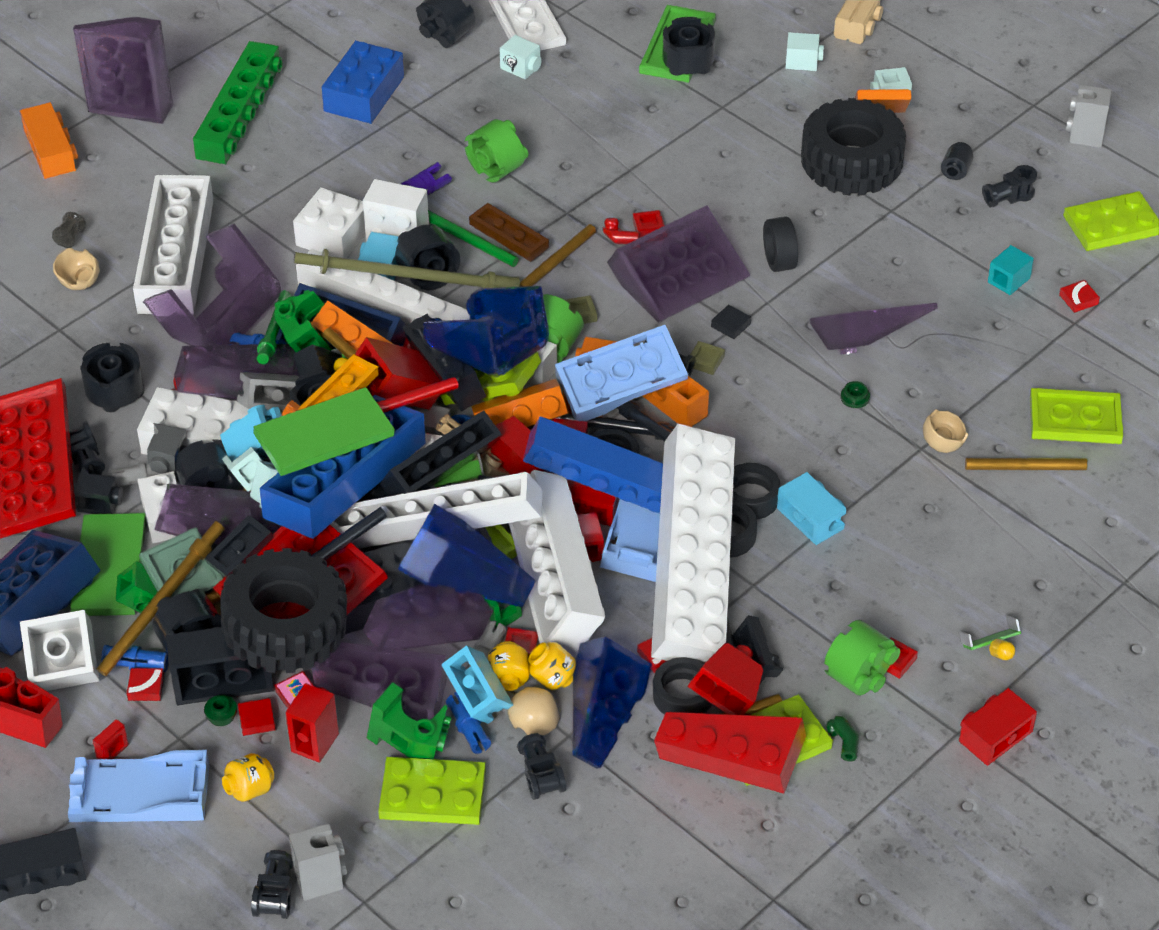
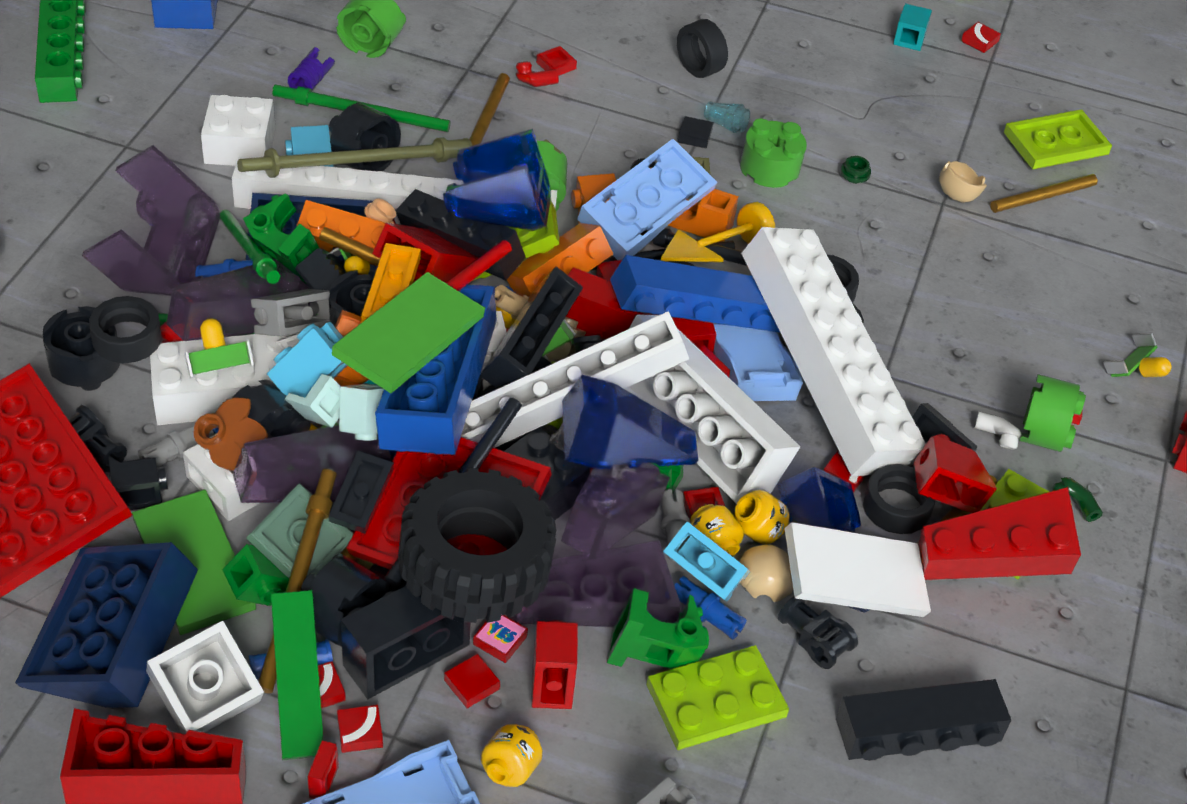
camera: 30 degrees left, 0 degrees up
white brick [133,175,213,314] -> none
dark grey window [147,423,187,476] -> none
dark green plate [204,695,237,726] -> none
white brick [363,179,429,241] -> none
reddish brown plate [469,203,549,262] -> none
clear purple slope [607,205,750,323] -> none
medium azure brick [777,472,846,545] -> none
clear purple wedge [810,303,938,355] -> none
none -> black tyre [89,296,162,364]
none -> bright green piece [185,318,254,379]
none -> dark orange plate [194,398,268,471]
none -> green tile [271,590,324,761]
none -> red tile [337,705,383,753]
none -> light nougat plate [364,198,396,224]
none -> yellow piece [661,202,775,262]
none -> clear light blue cone [704,101,750,133]
none -> bright green brick [740,118,807,188]
none -> white tile [784,522,931,617]
none -> black brick [836,679,1011,761]
none -> white arm [974,412,1021,450]

